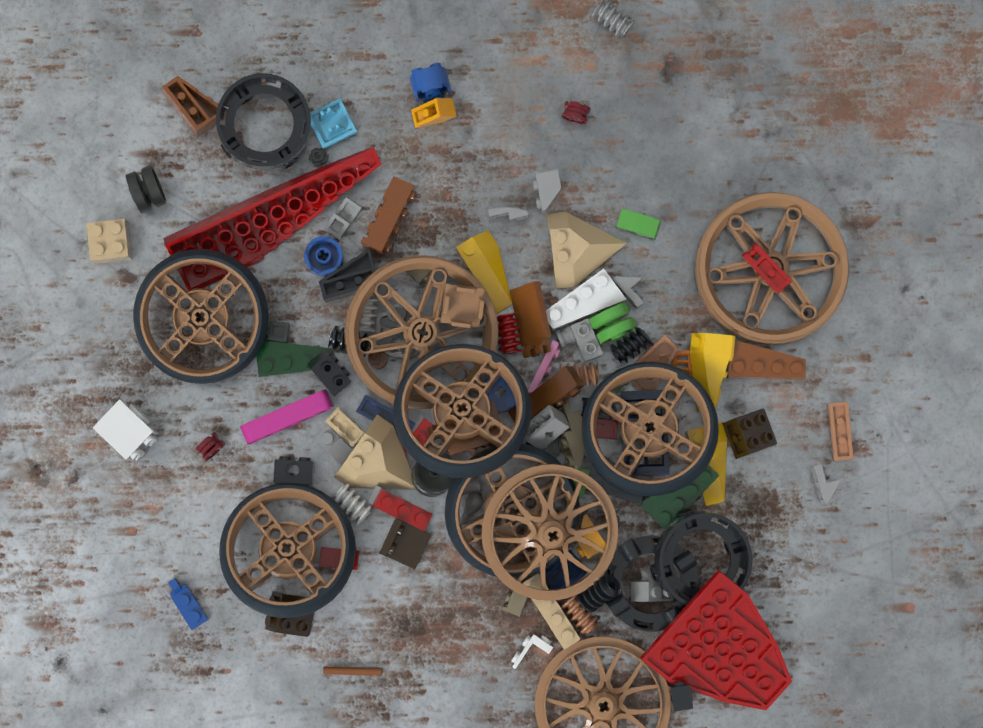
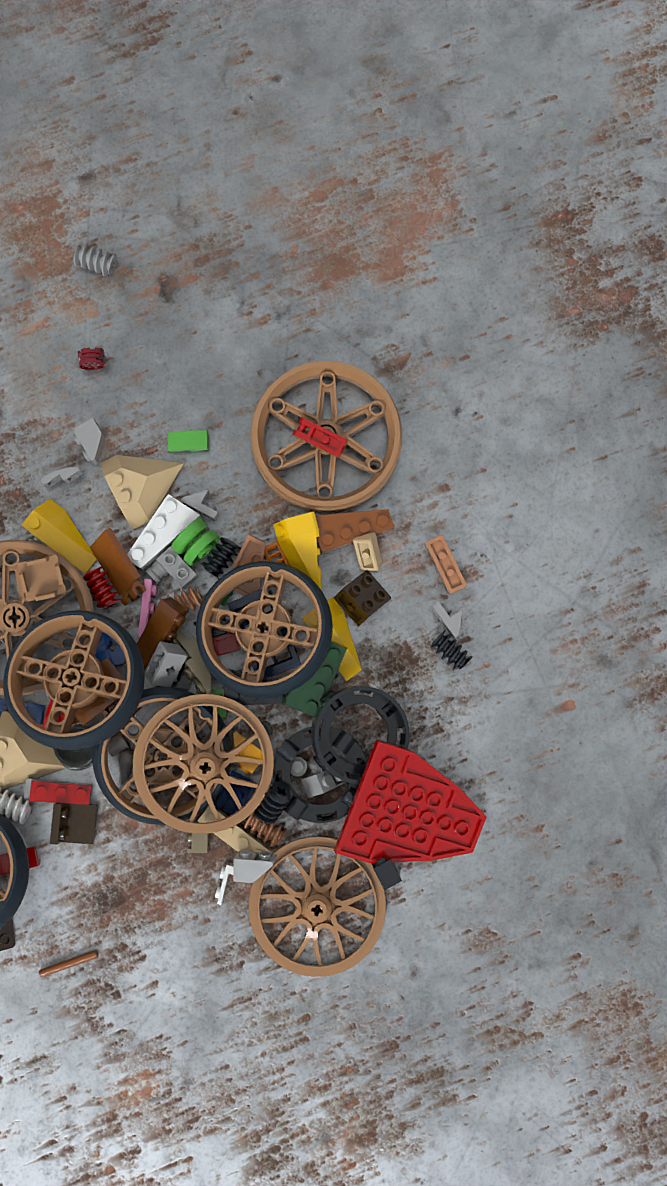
camera: 25 degrees left, 0 degrees up
none -> light grey slope [233,850,277,883]
none -> light grey plate [290,757,307,776]
none -> tan slope [353,532,382,571]
none -> black piece [430,629,473,671]

